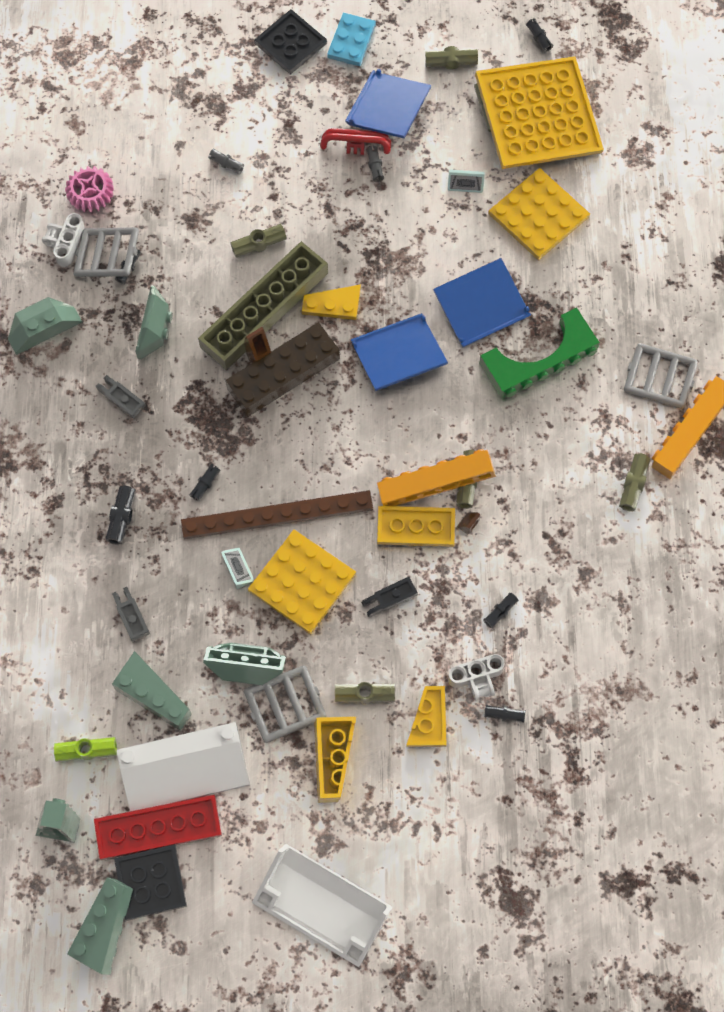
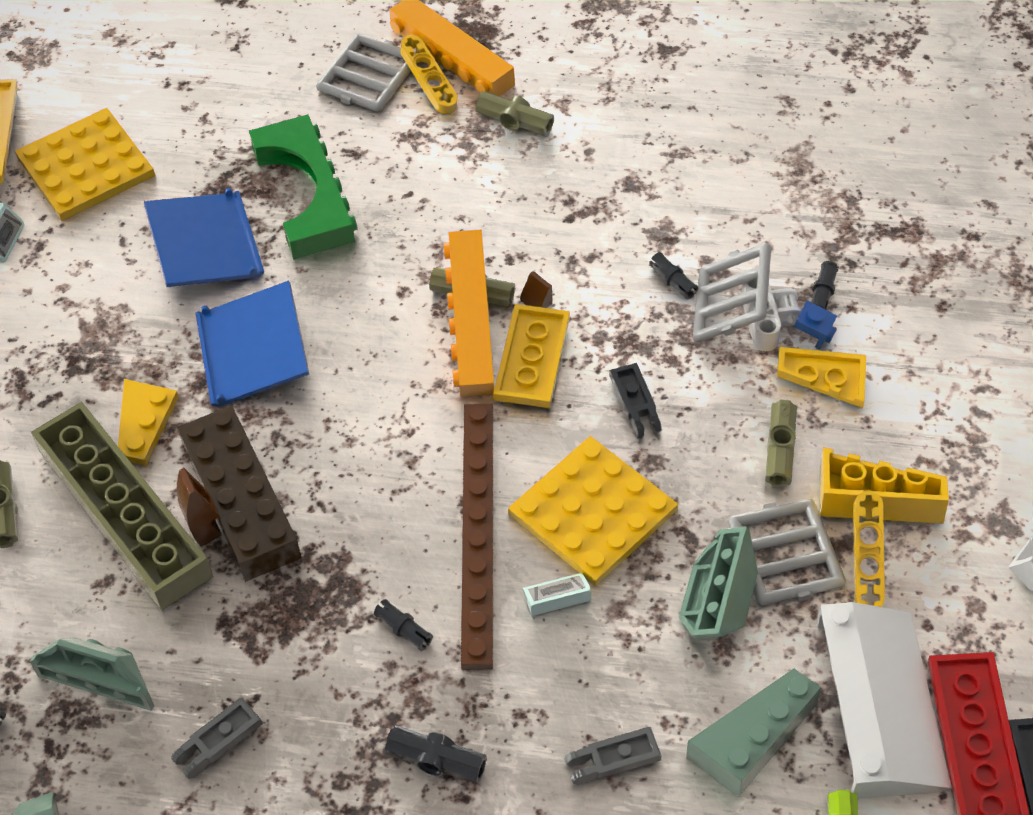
camera: 80 degrees left, 15 degrees down
none -> yellow beam [400,35,458,114]
none -> light grey bar [693,243,771,342]
none -> blue bracket [793,301,837,350]
none -> yellow beam [853,490,885,607]

